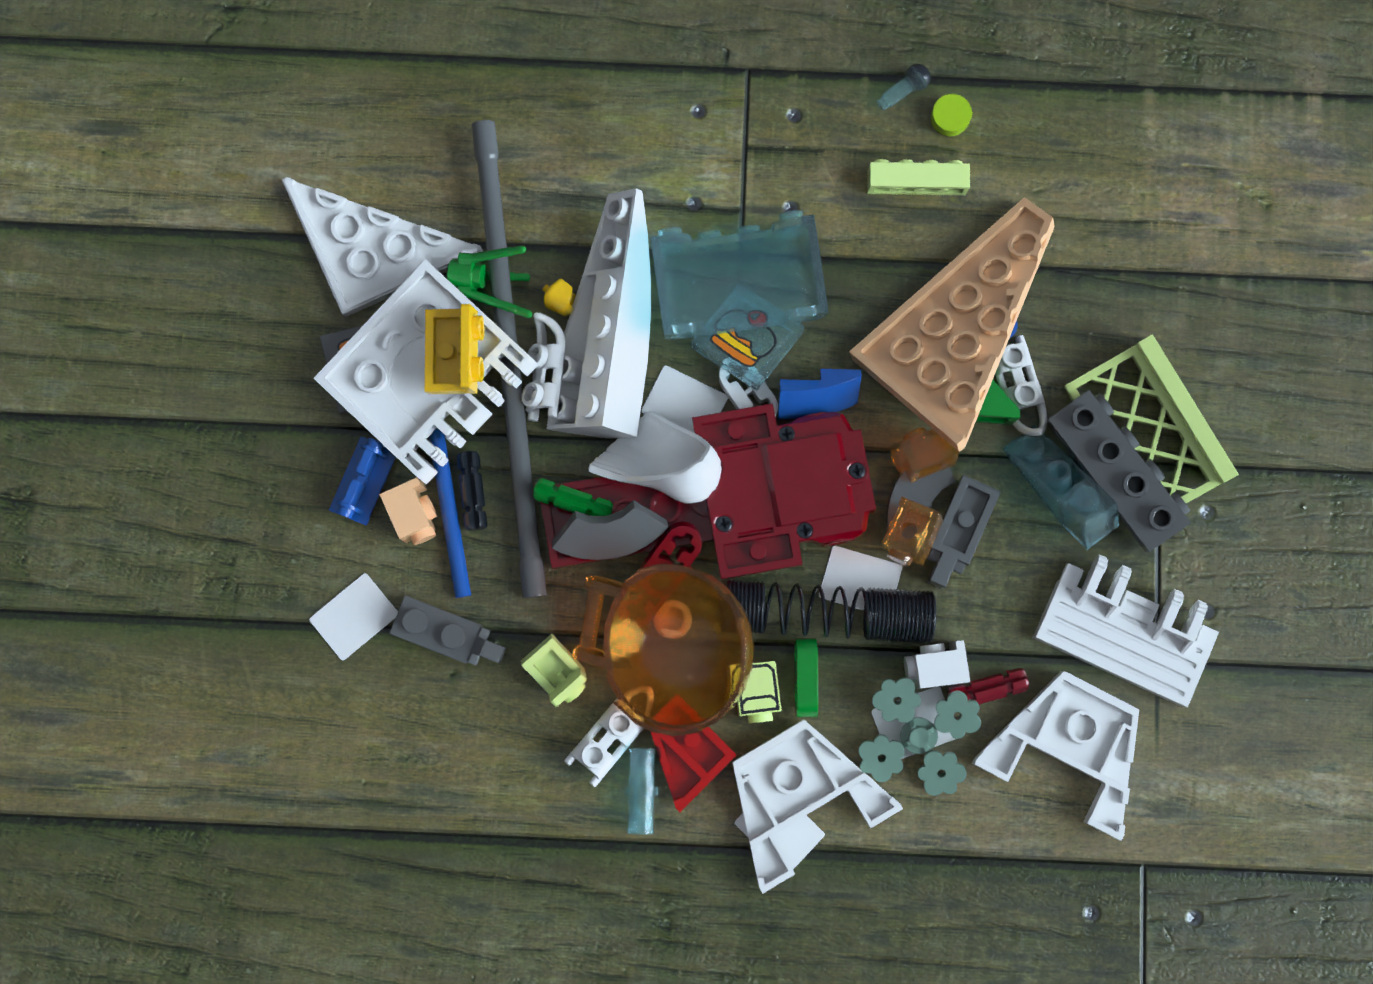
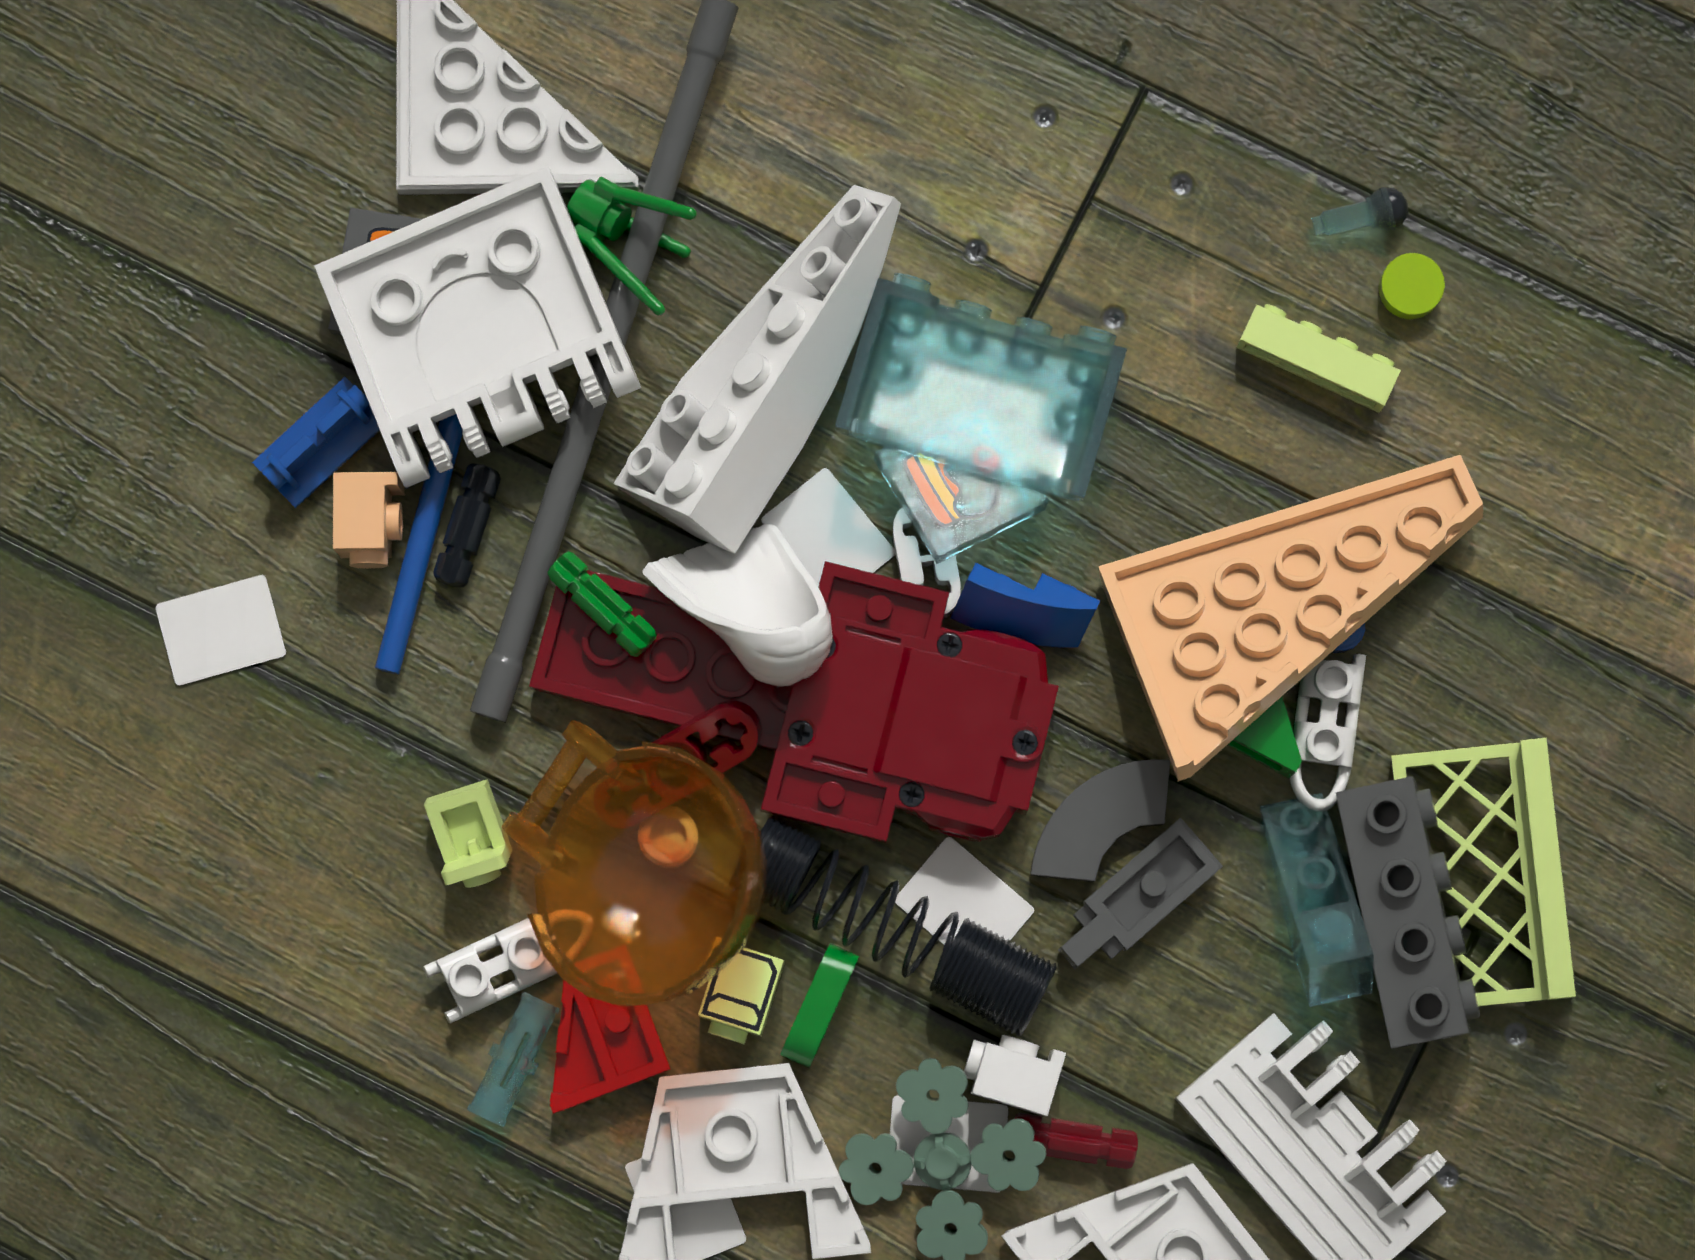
camera: 25 degrees right, 0 degrees up
dark grey hinge [389,595,507,665] -> none
yellow bracket [424,304,484,394] -> none
white piece [522,312,565,422] -> none
yellow piece [542,279,576,316] -> none
dark grey tile [552,500,668,560] -> none
clear orange brick [882,497,943,567] -> none
clear orange brick [891,428,959,483] -> none

